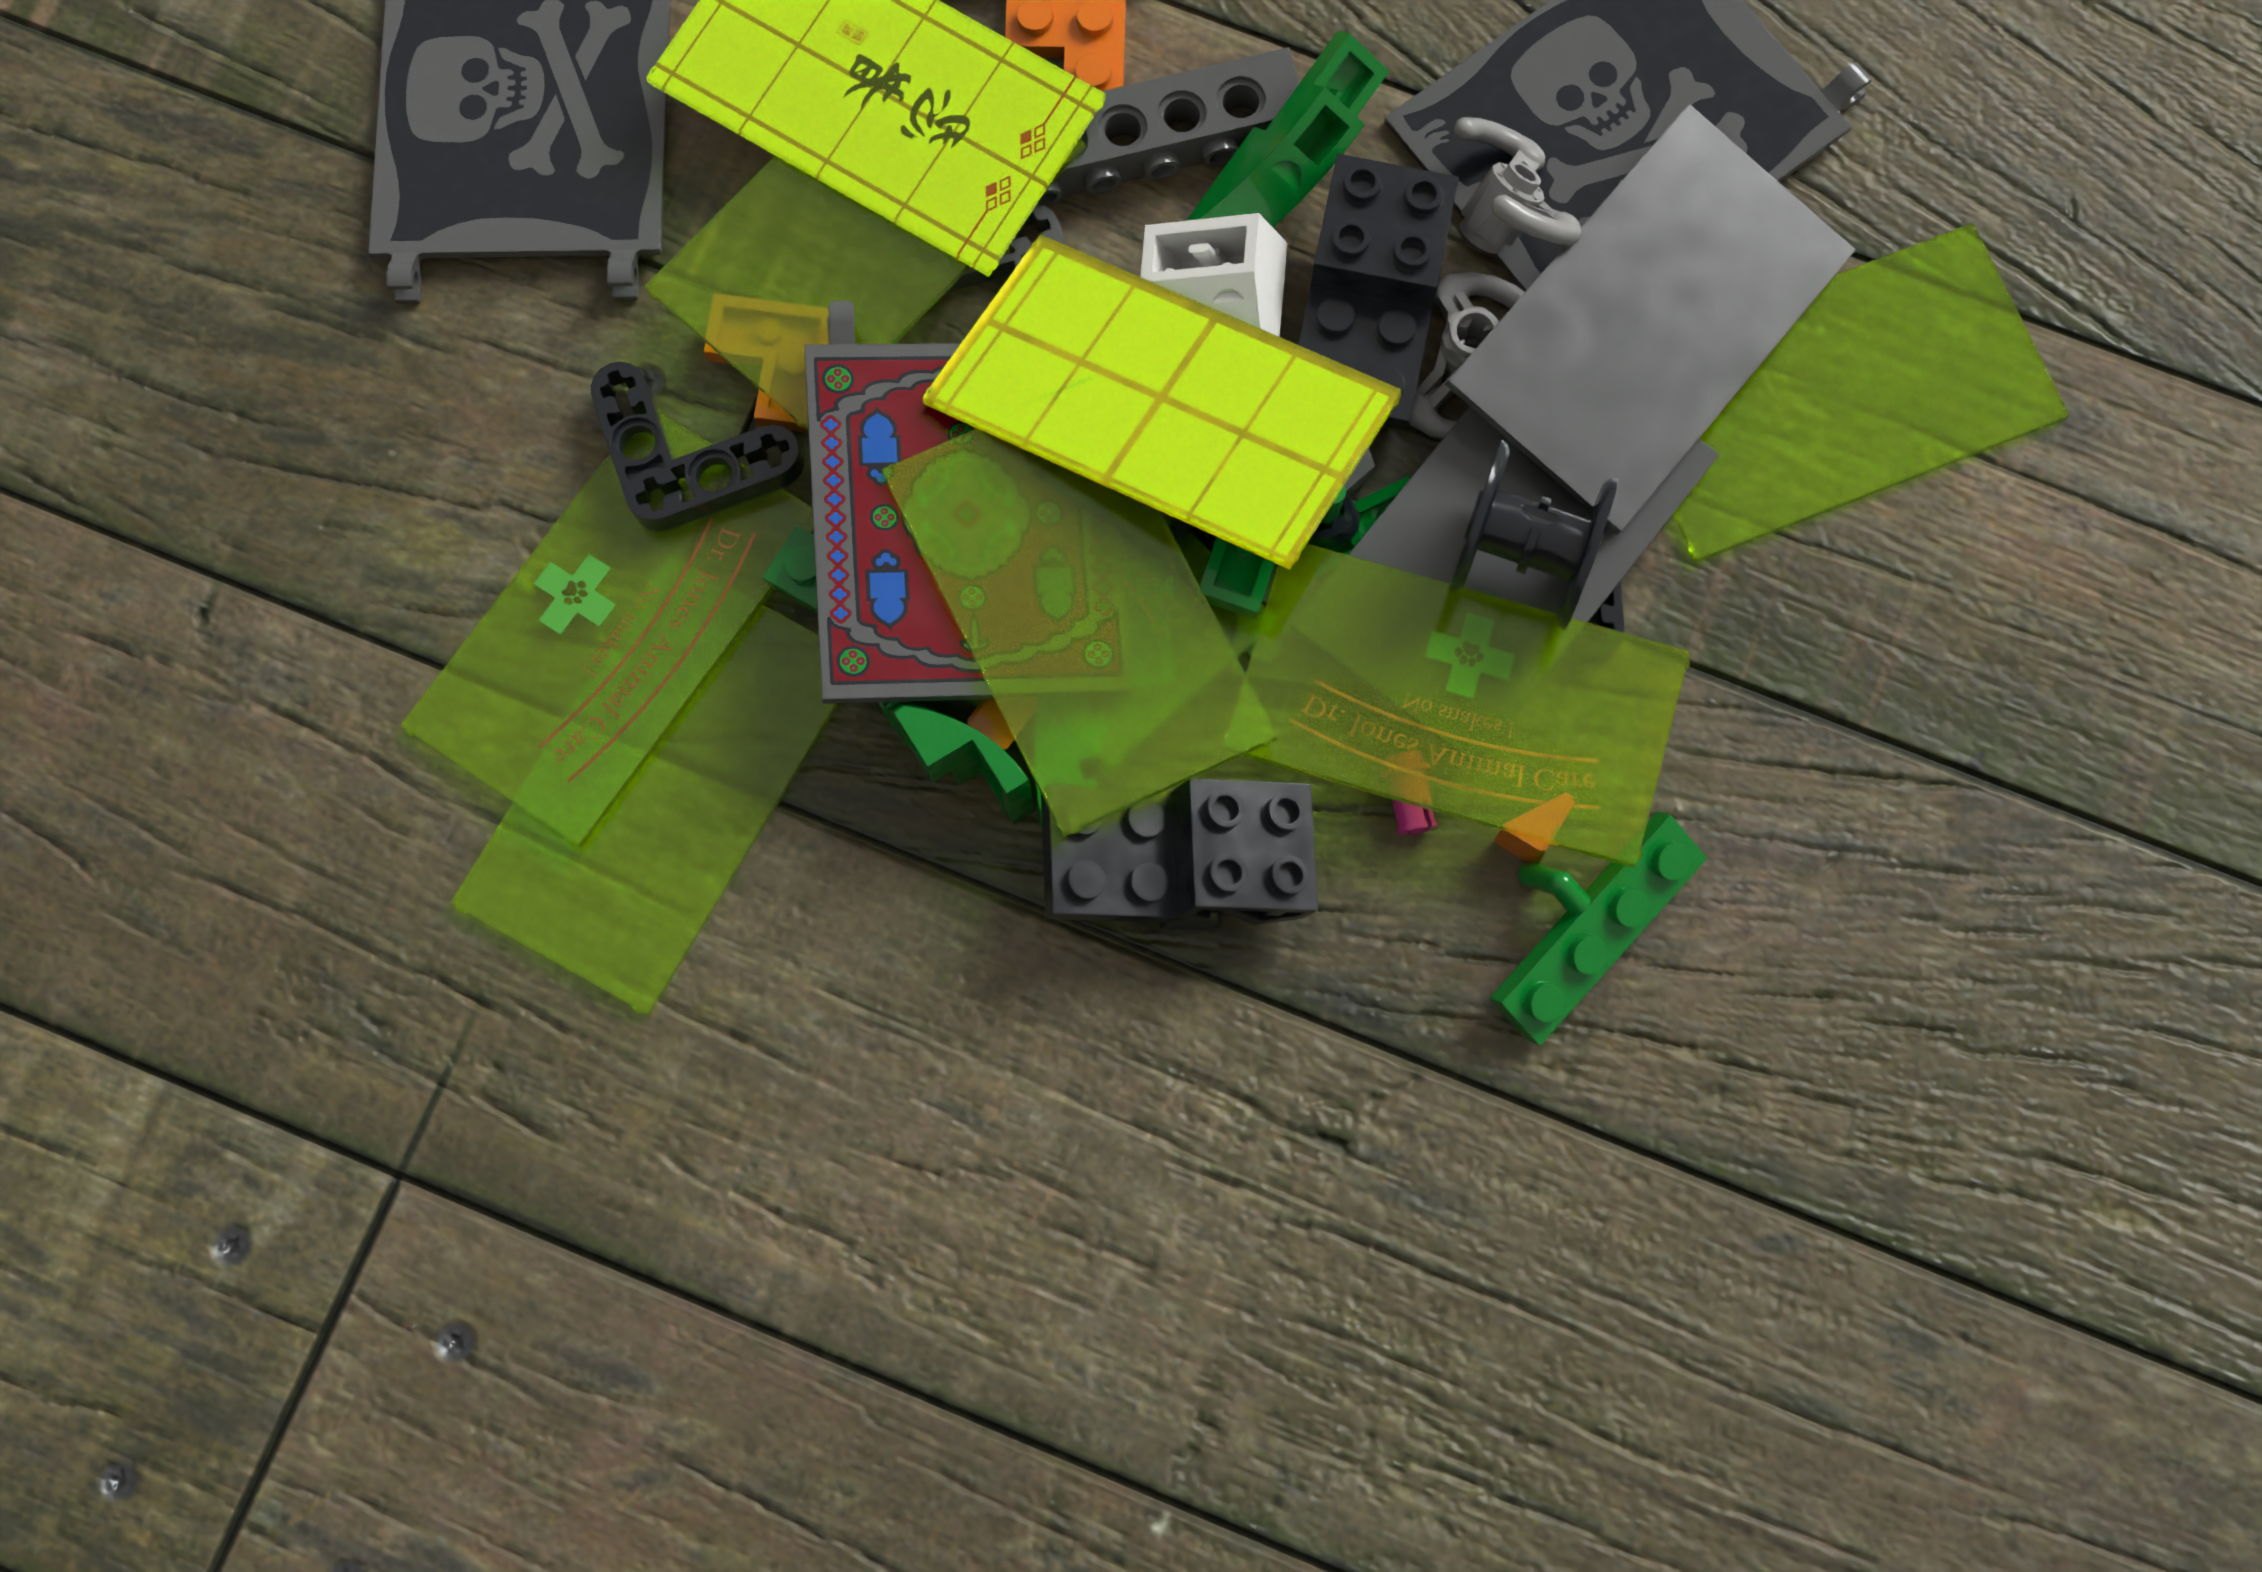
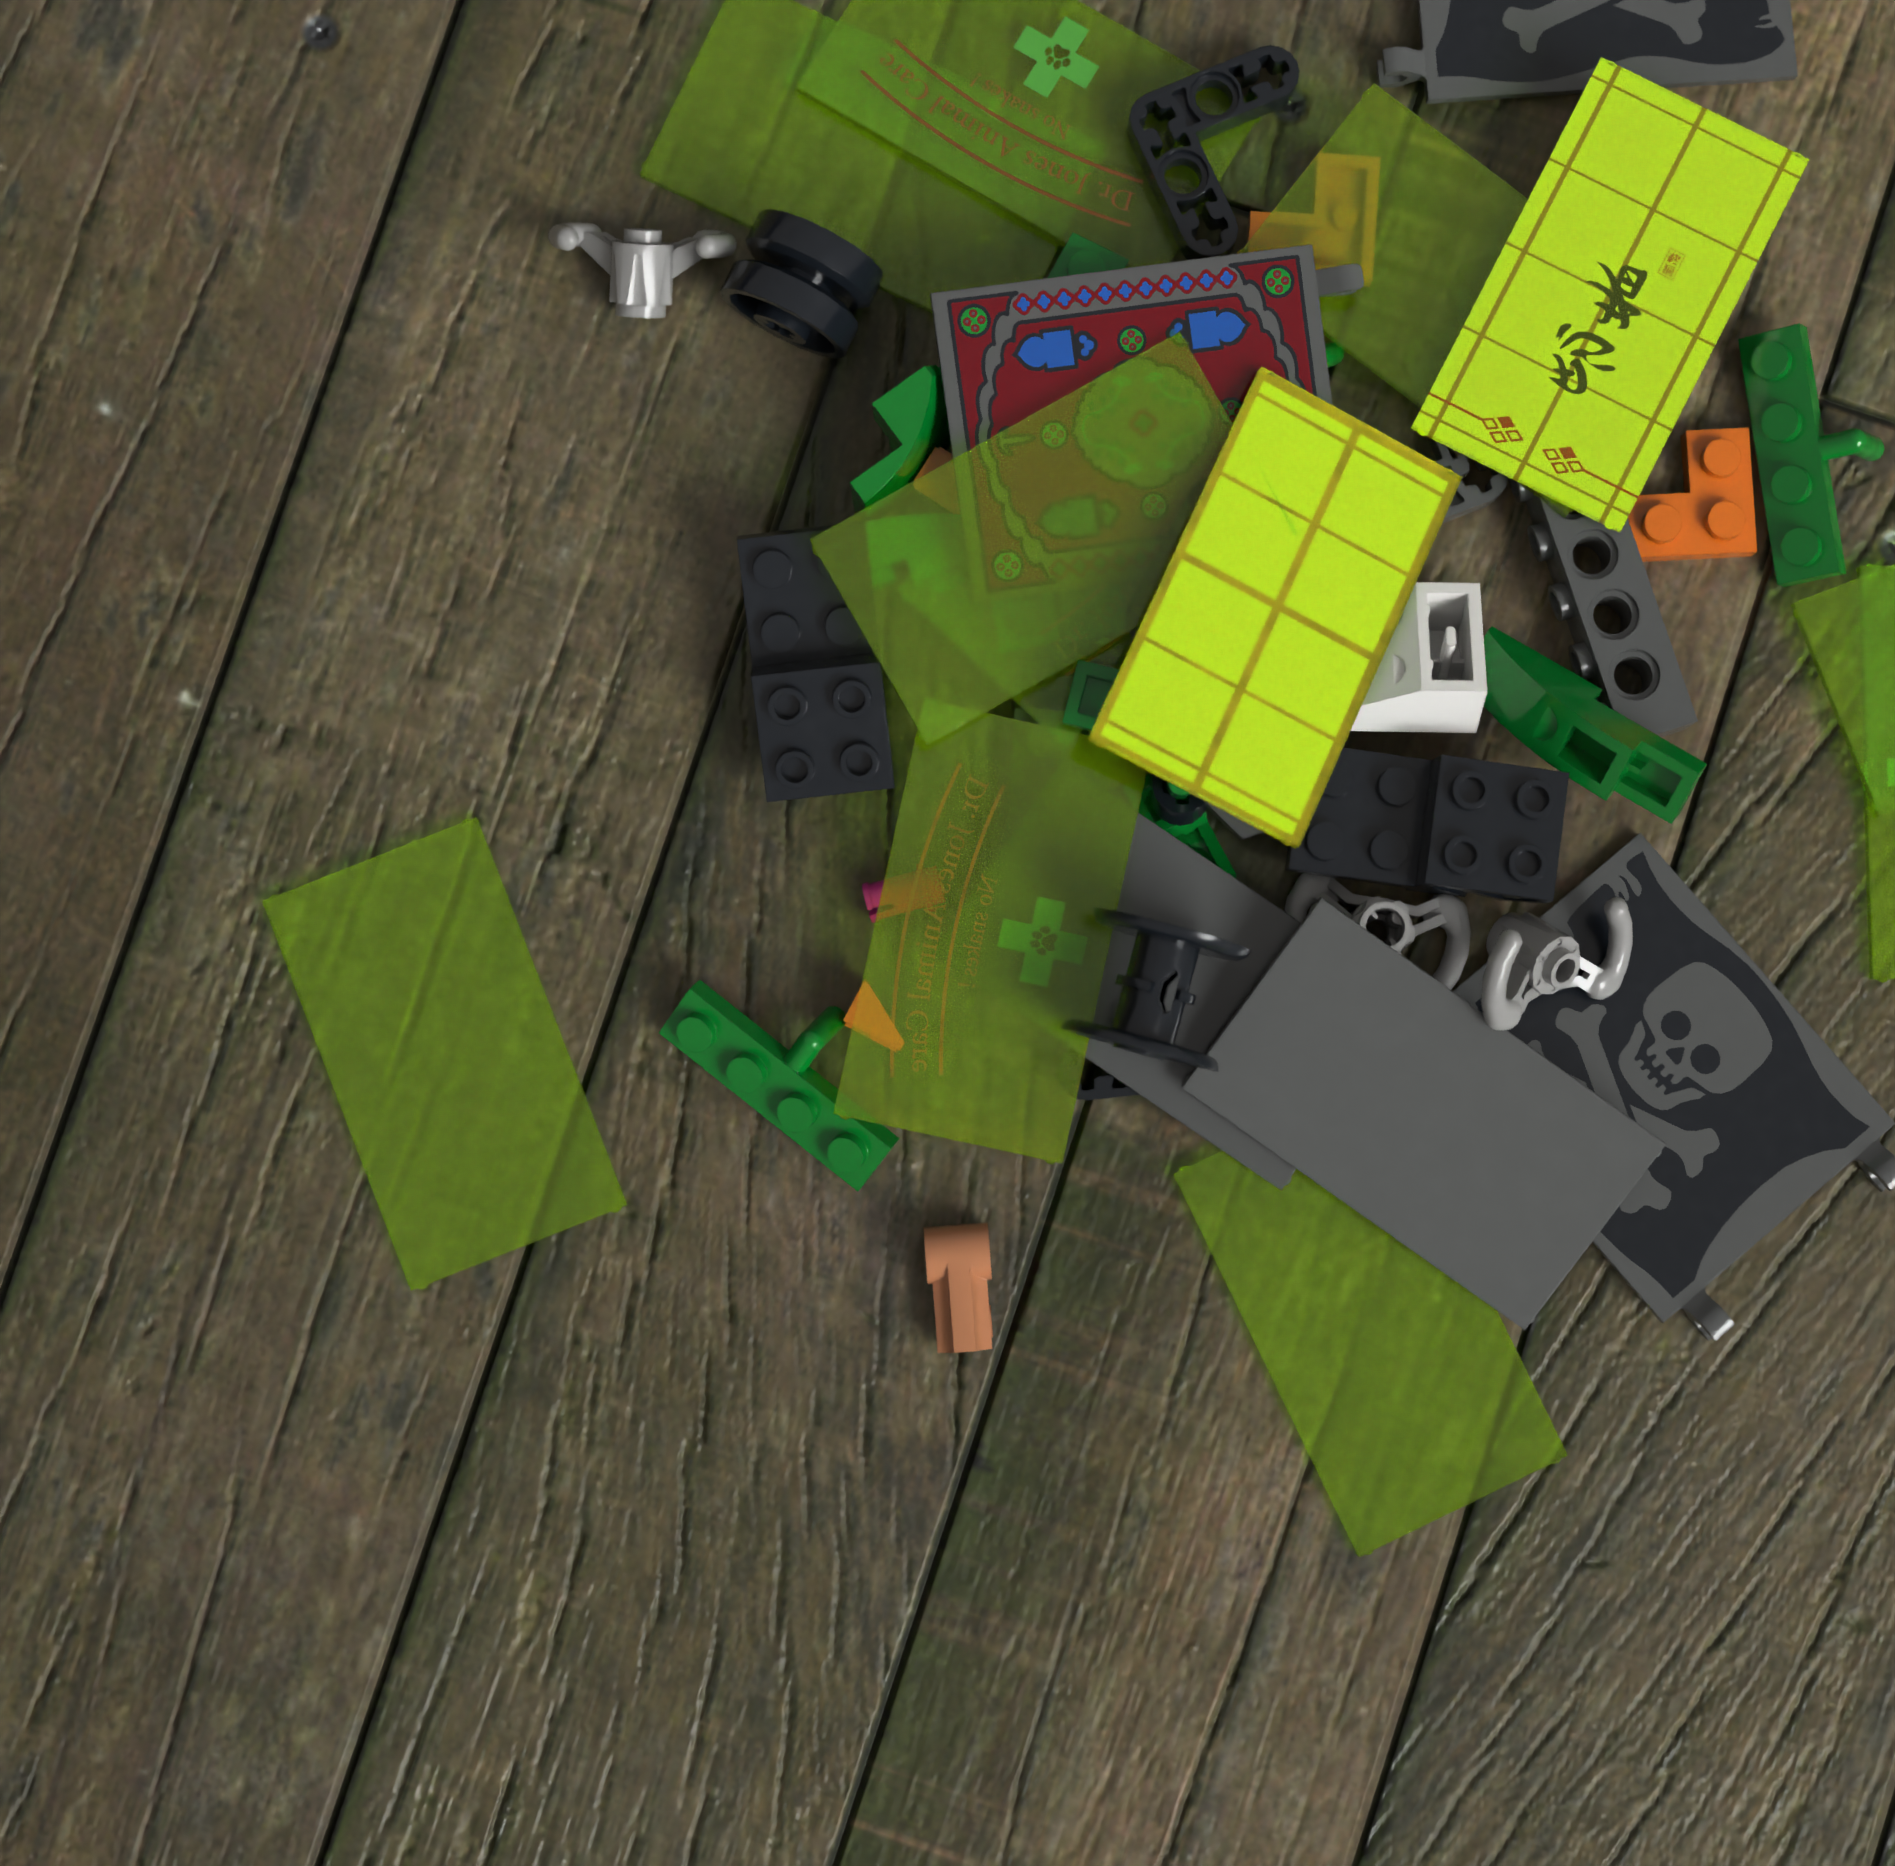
camera: 85 degrees right, 10 degrees up
none -> clear neon green piece [262,817,628,1291]
none -> light grey piece [548,222,737,318]
none -> black wheel [720,209,884,359]
none -> nougat piece [924,1222,993,1353]

